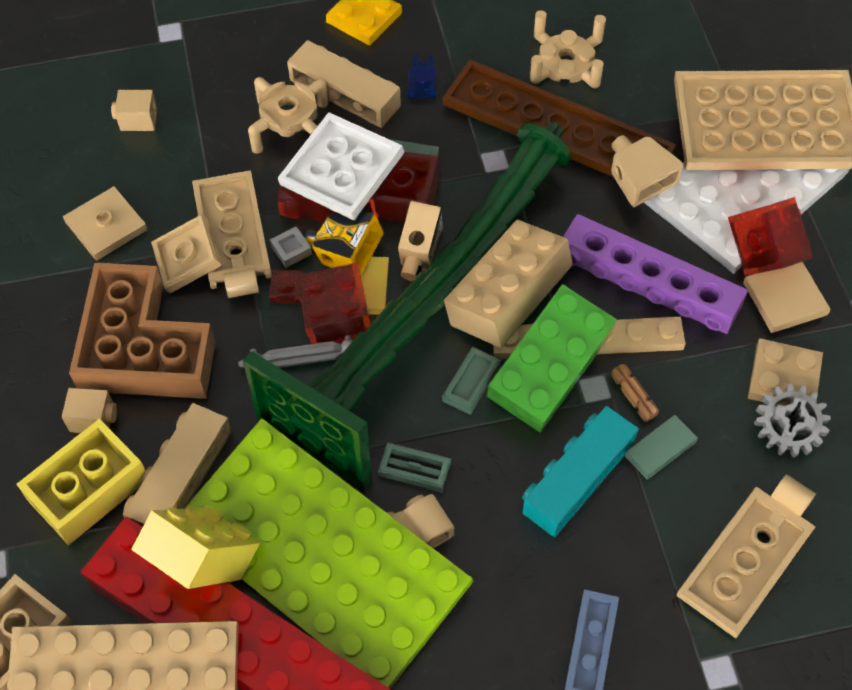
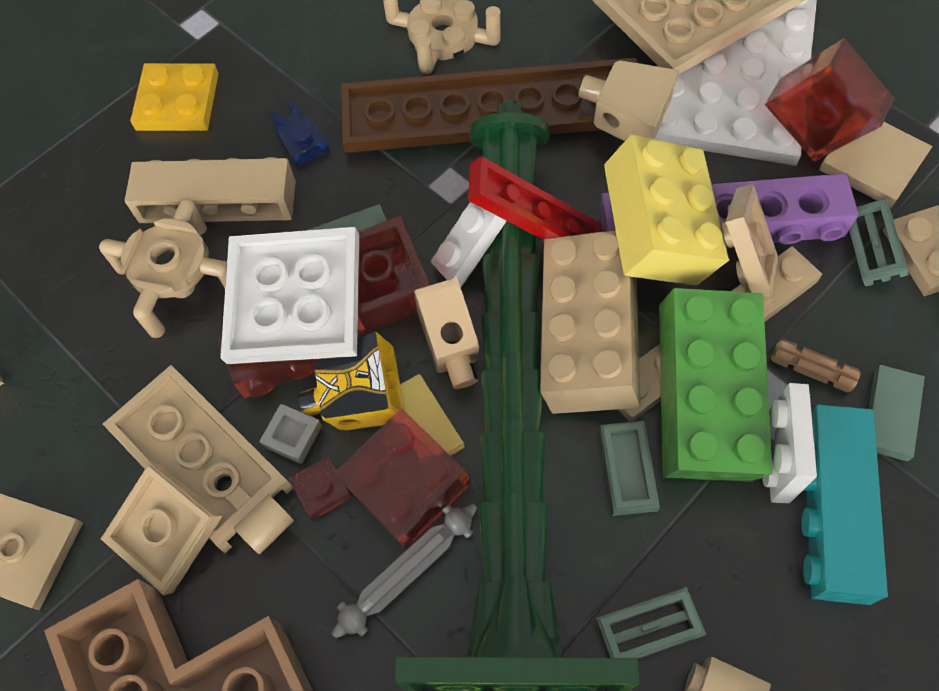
camera: 30 degrees left, 5 degrees up
none -> white plate [430,202,506,287]
none -> red plate [468,156,602,240]
none -> light yellow brick [604,135,729,285]
none -> tan plate [722,183,778,298]
none -> white plate [762,383,817,503]
none -> sand green tile [850,198,909,287]

